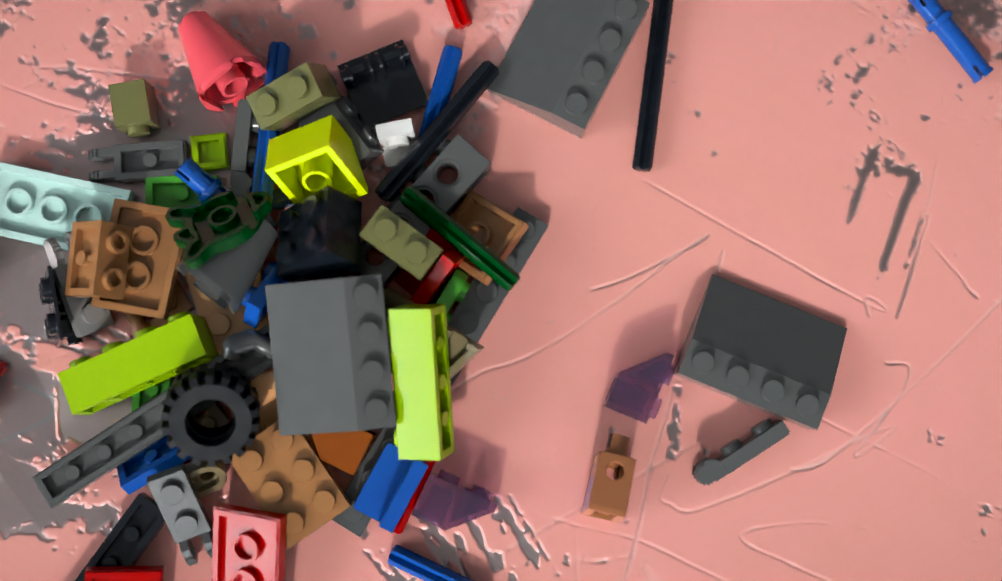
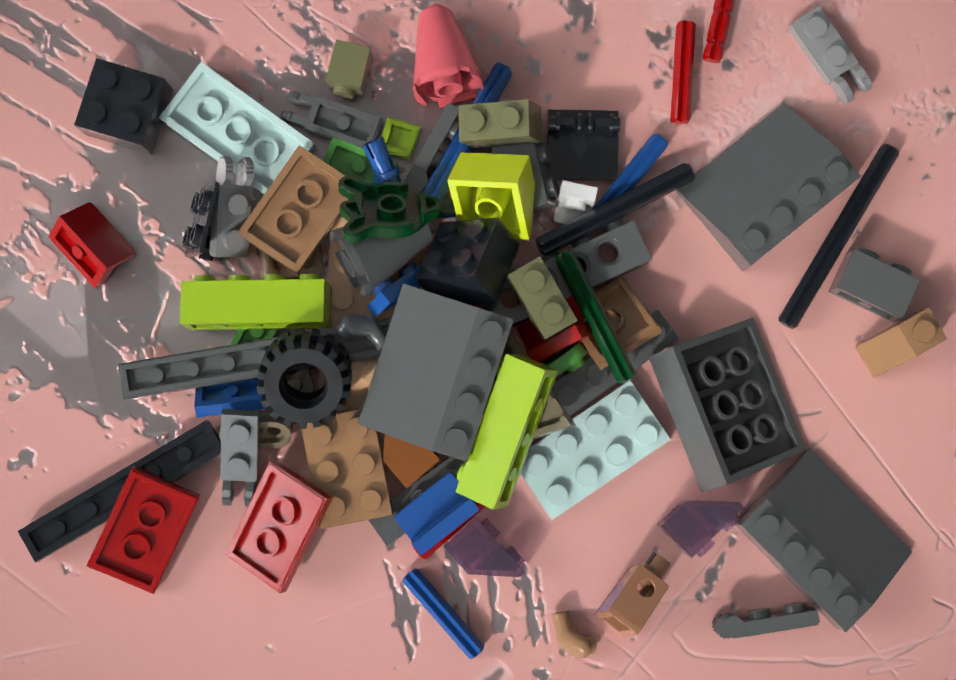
camera: 20 degrees right, 0 degrees up
medium nougat bracket [64,220,131,300] -> none
none -> light aqua plate [520,380,671,520]
none -> medium nougat arm [551,610,597,658]
none -> dark grey slope [649,318,806,492]
none -> dark grey brick [828,248,920,322]
none -> medium nougat slope [855,308,948,377]

